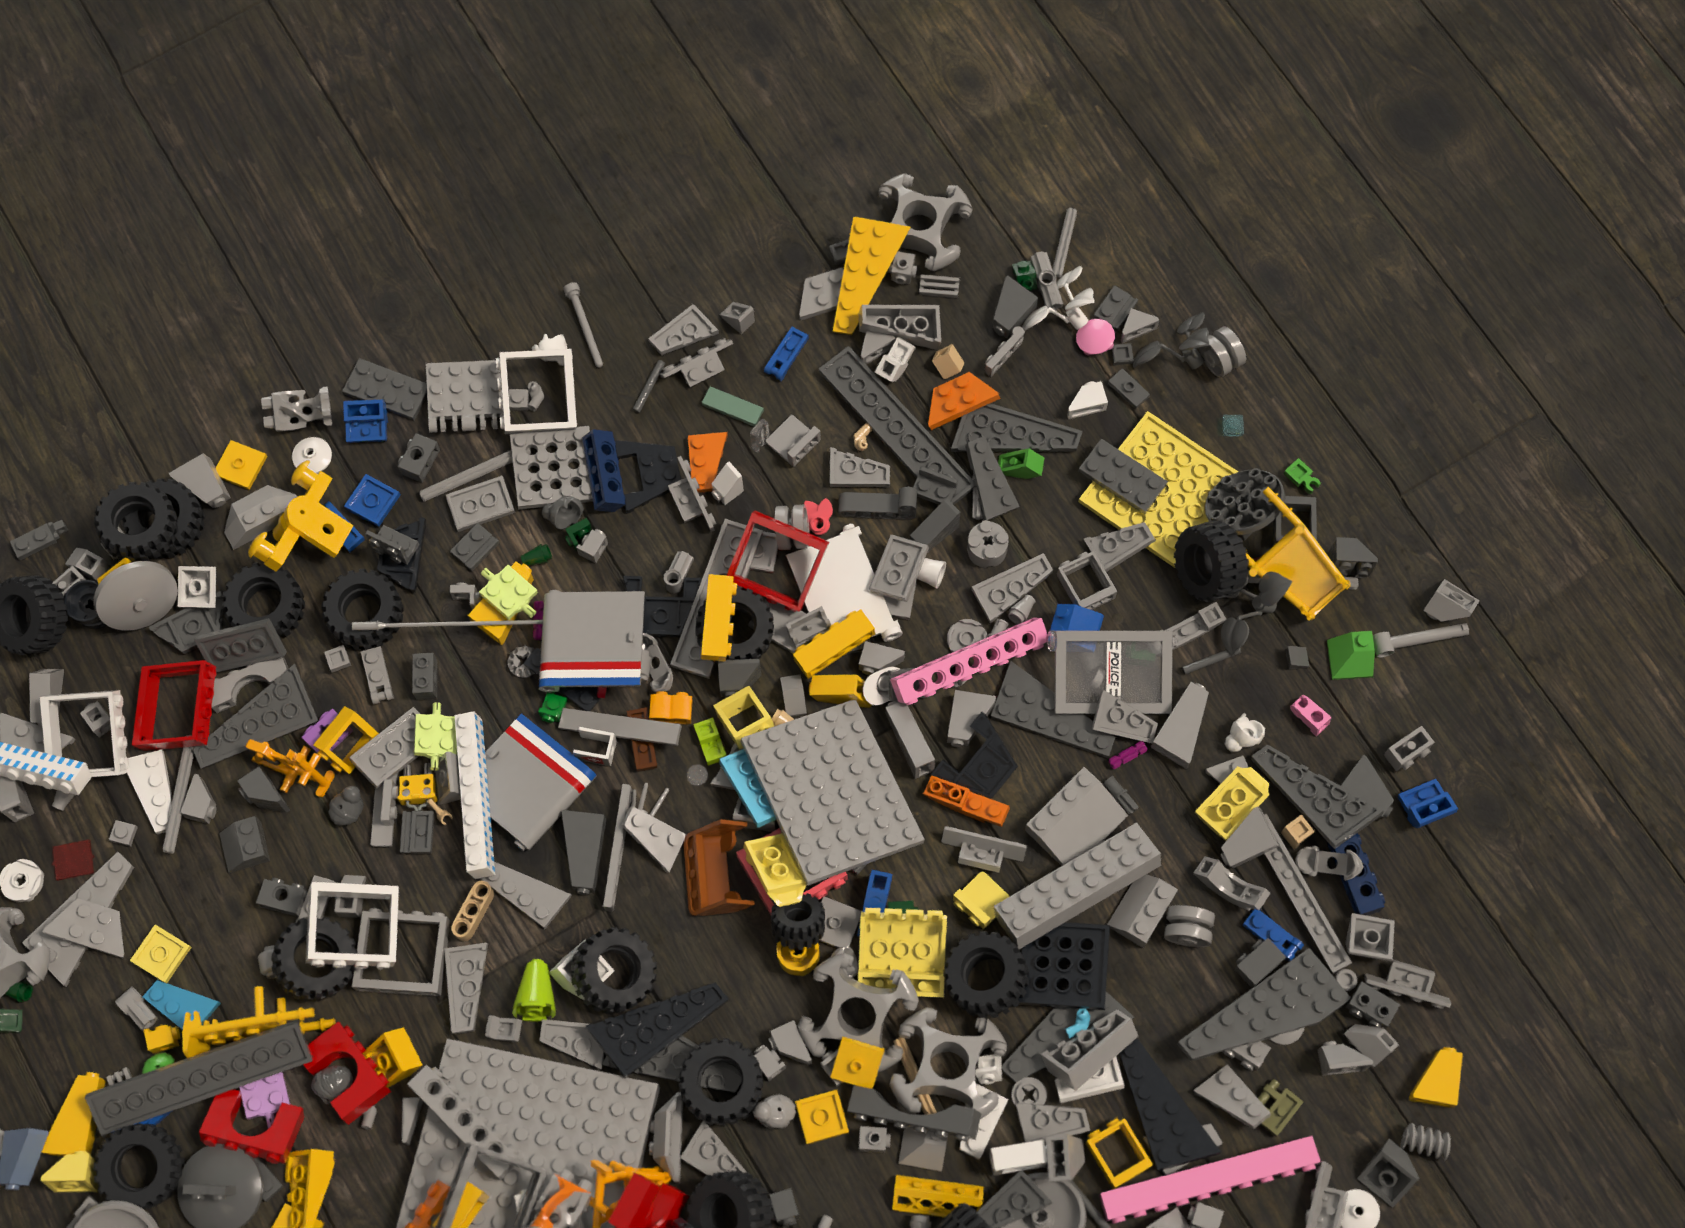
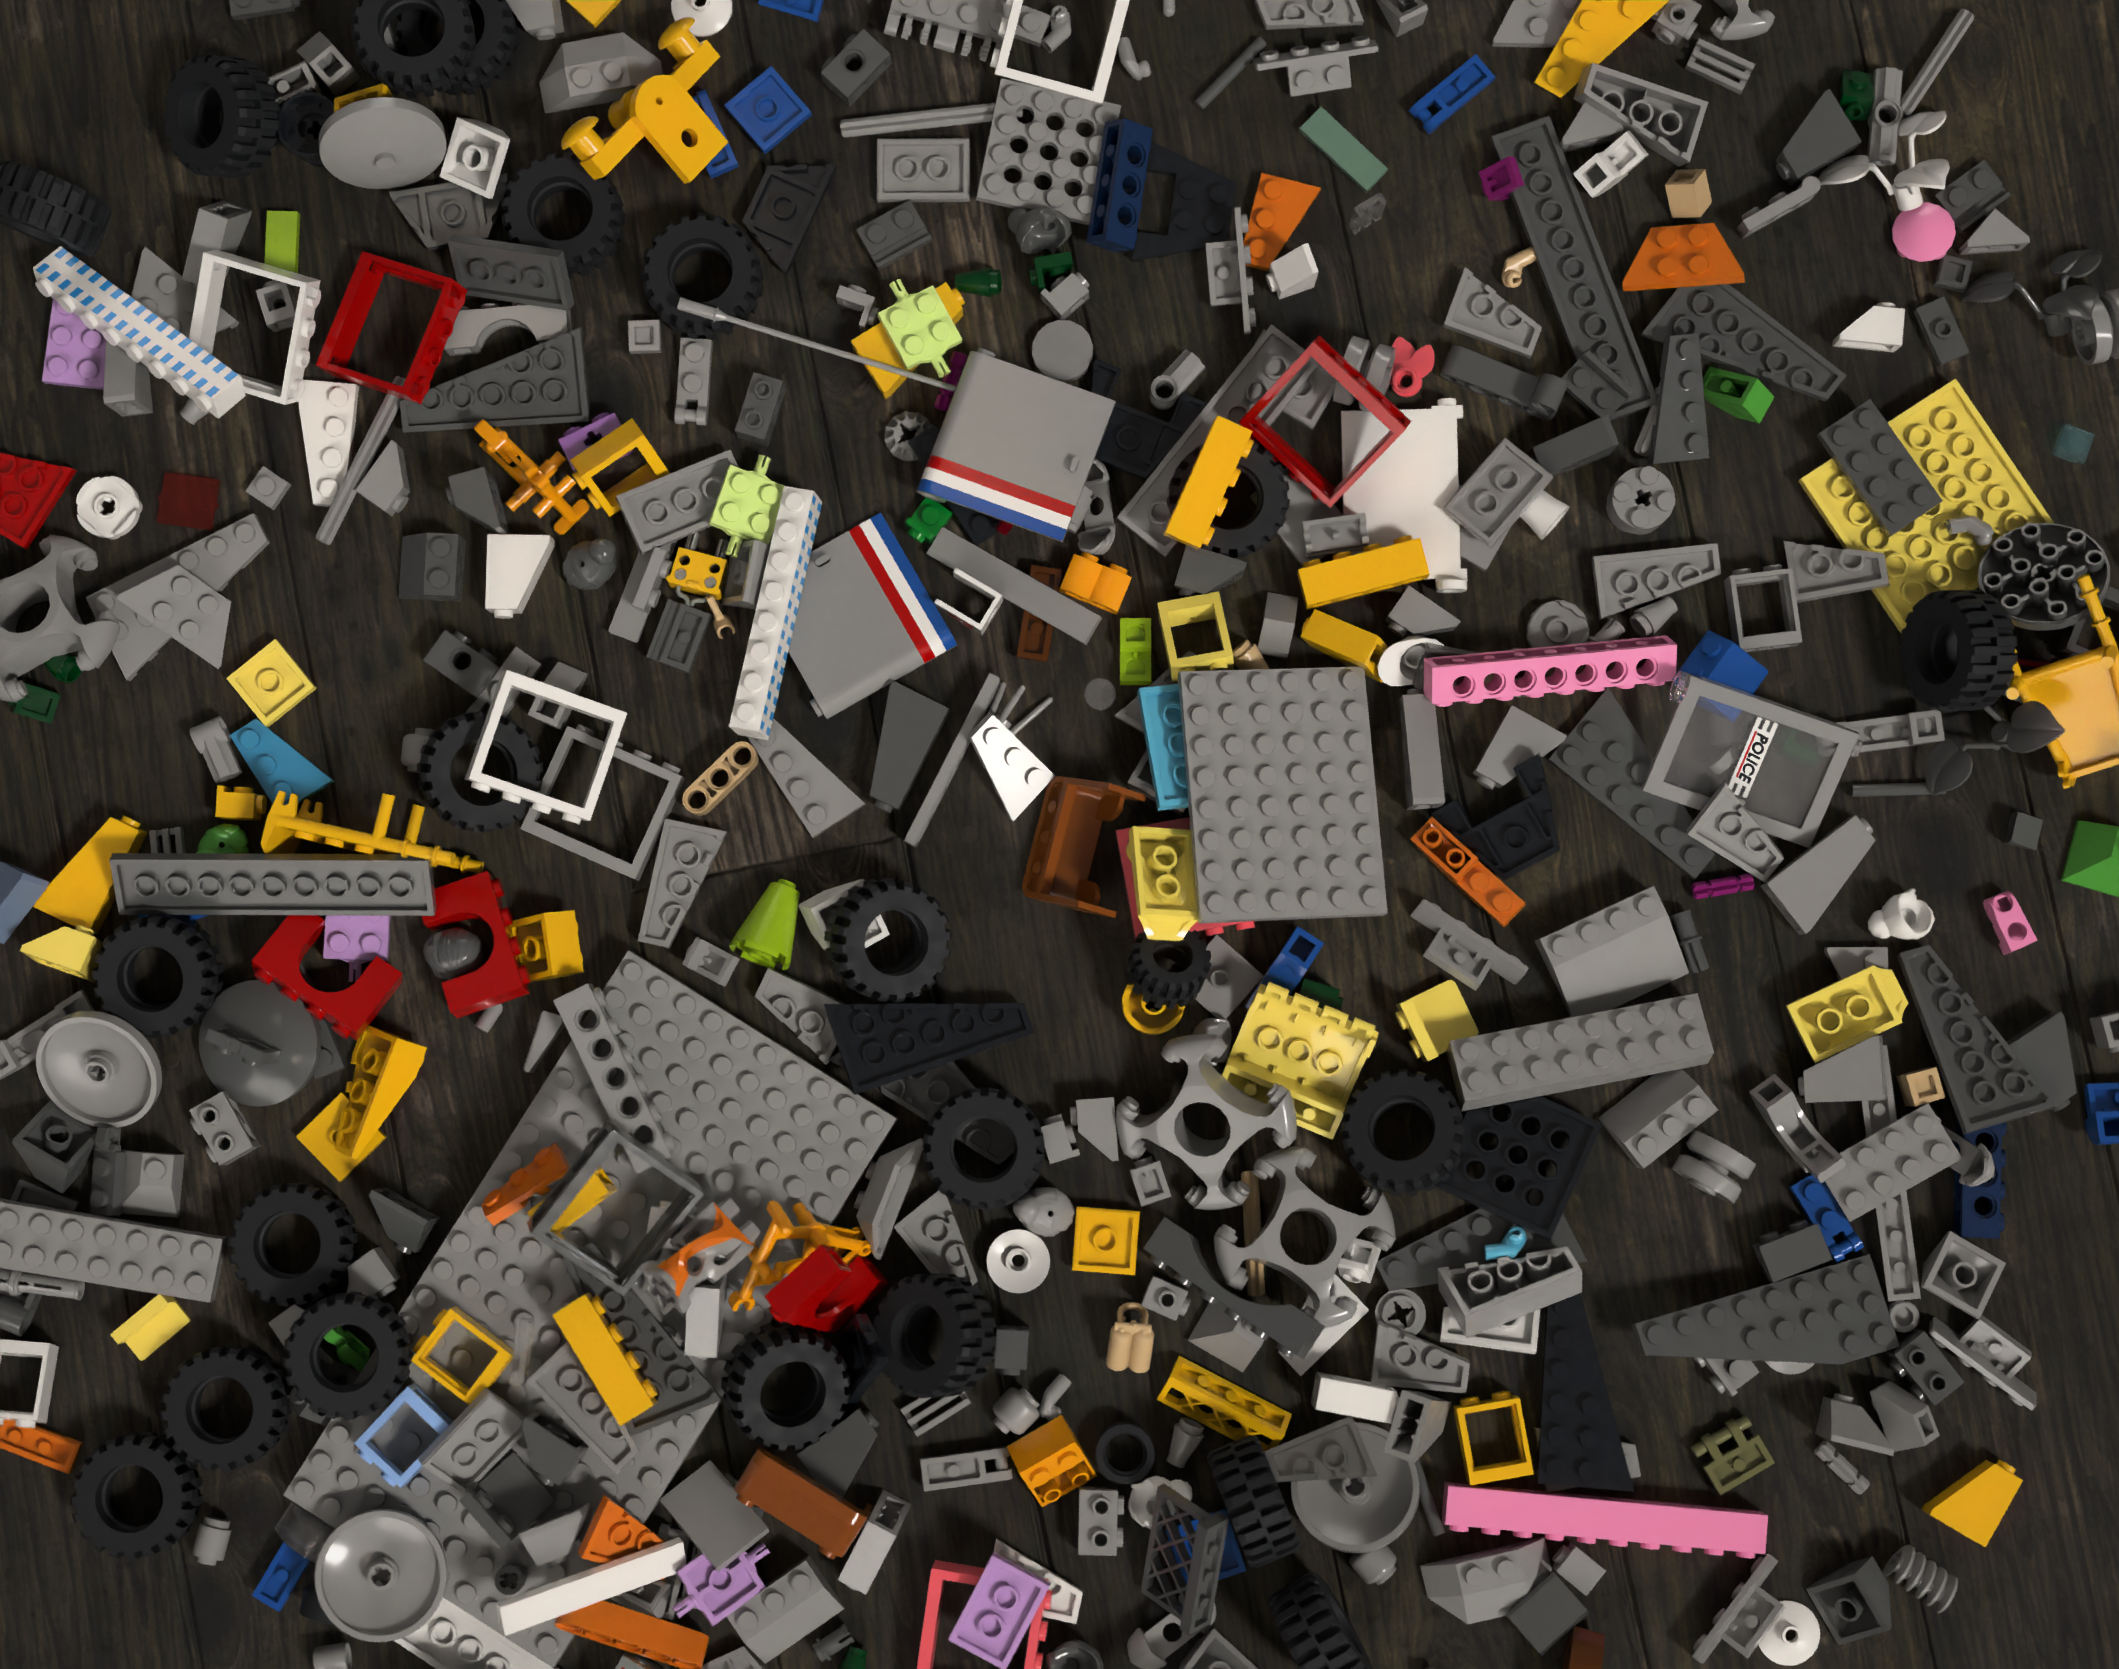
camera: 20 degrees right, 15 degrees up
dark grey bracket [365,525,419,565] -> none
light grey bracket [766,415,821,467] -> none
yellow plate [830,1036,884,1089] -> none
light grey wing [1194,1065,1271,1129] -> none
none -> lime tile [265,211,300,273]
none -> white slope [485,534,555,619]
none -> white dish [987,1229,1050,1293]
none -> light grey tile [1032,320,1093,382]
none -> tan piece [1106,1302,1154,1373]
none -> light grey arm [1117,37,1151,80]
none -> magenta bracket [1479,156,1525,201]
none -> light grey axle [1814,1441,1870,1495]
none -> light grey plate [1825,1103,1963,1222]
none -> light grey arm [1946,515,1994,545]

